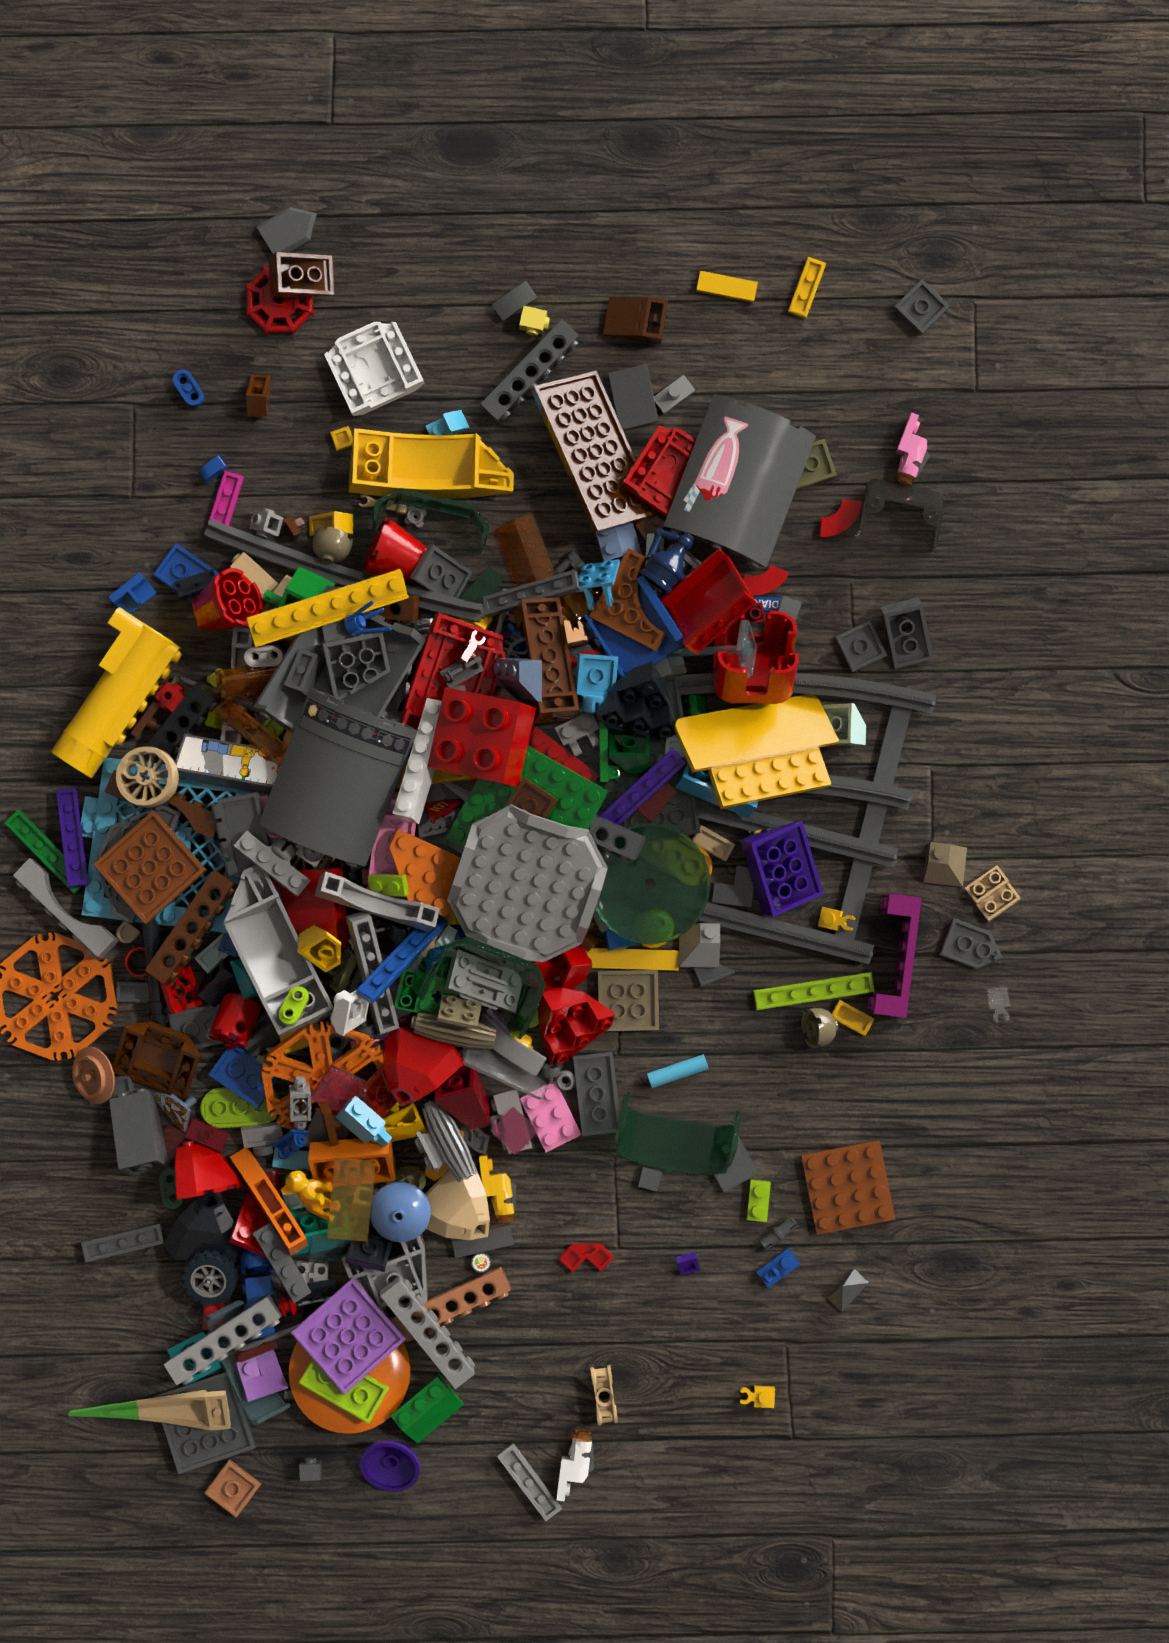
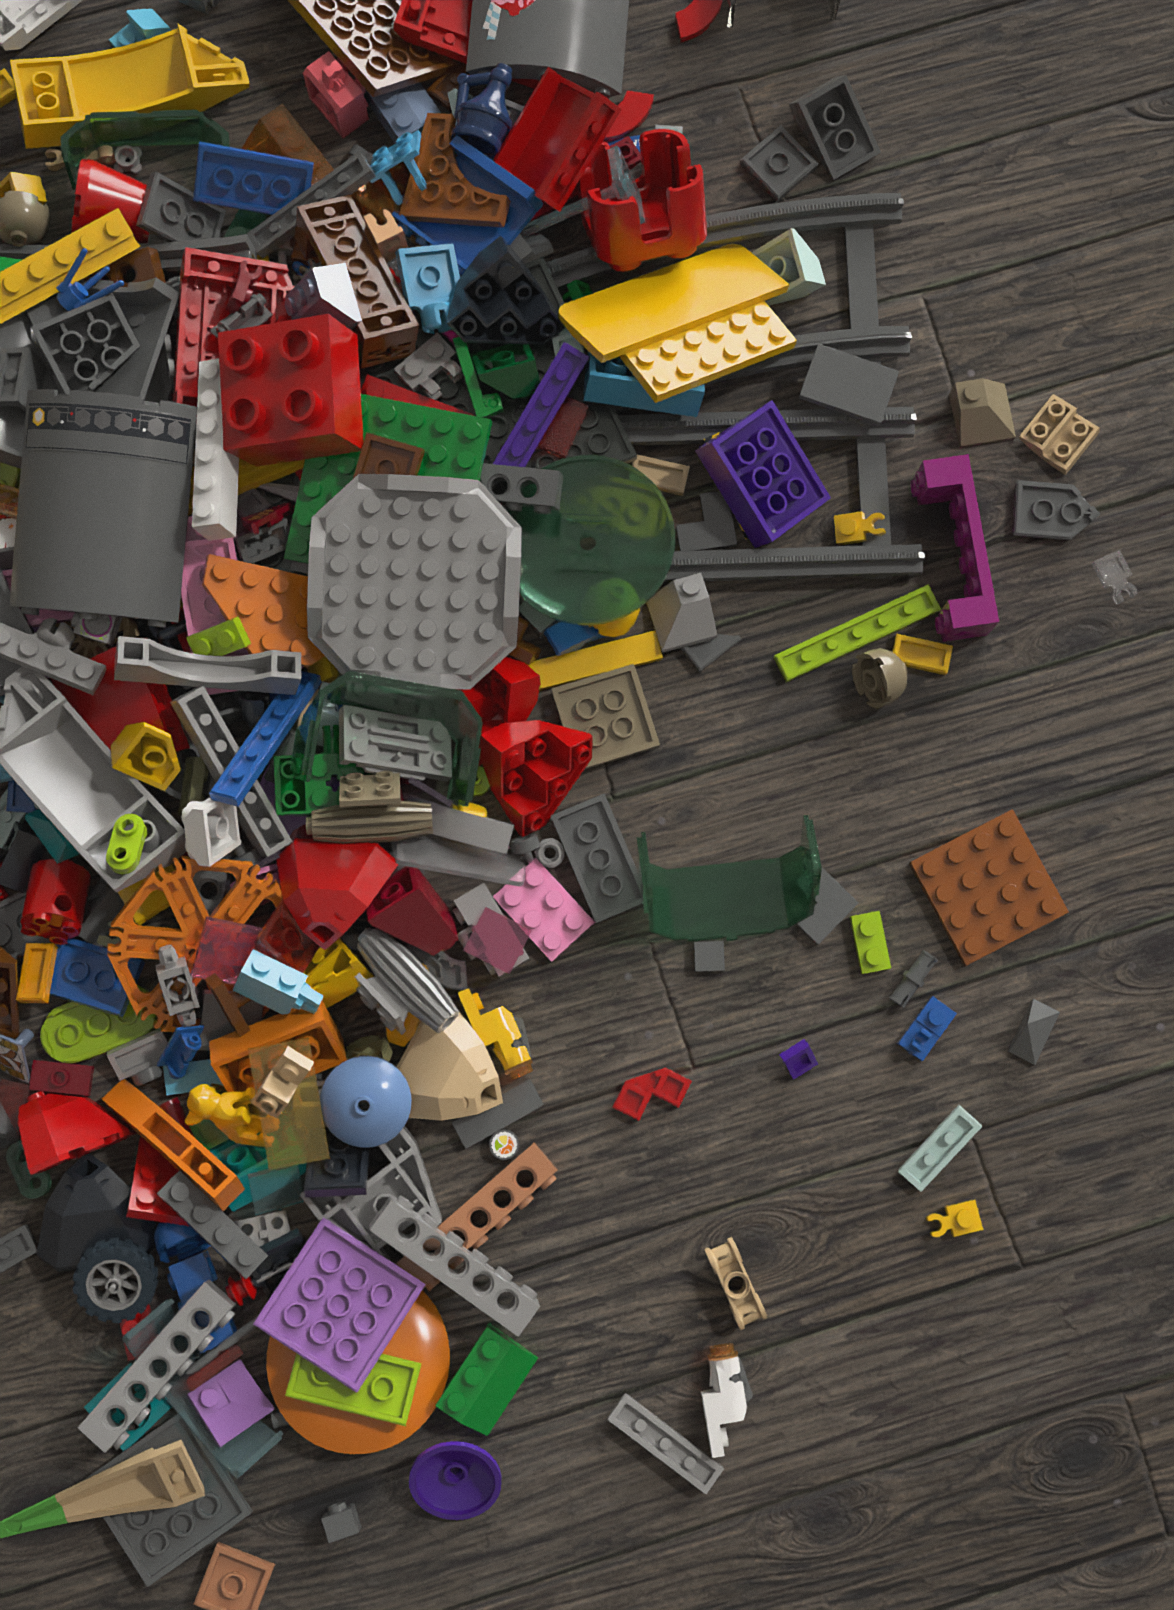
camera: 15 degrees left, 5 degrees down
medium azure piece [647,1054,709,1088] -> none
none -> light orange tile [16,943,58,1003]
none -> blue tile [193,142,314,215]
none -> tan slope [250,1046,314,1118]
none -> coral hinge [303,51,369,138]
none -> dark grey tile [799,343,899,426]
none -> light aqua hinge [898,1105,982,1192]

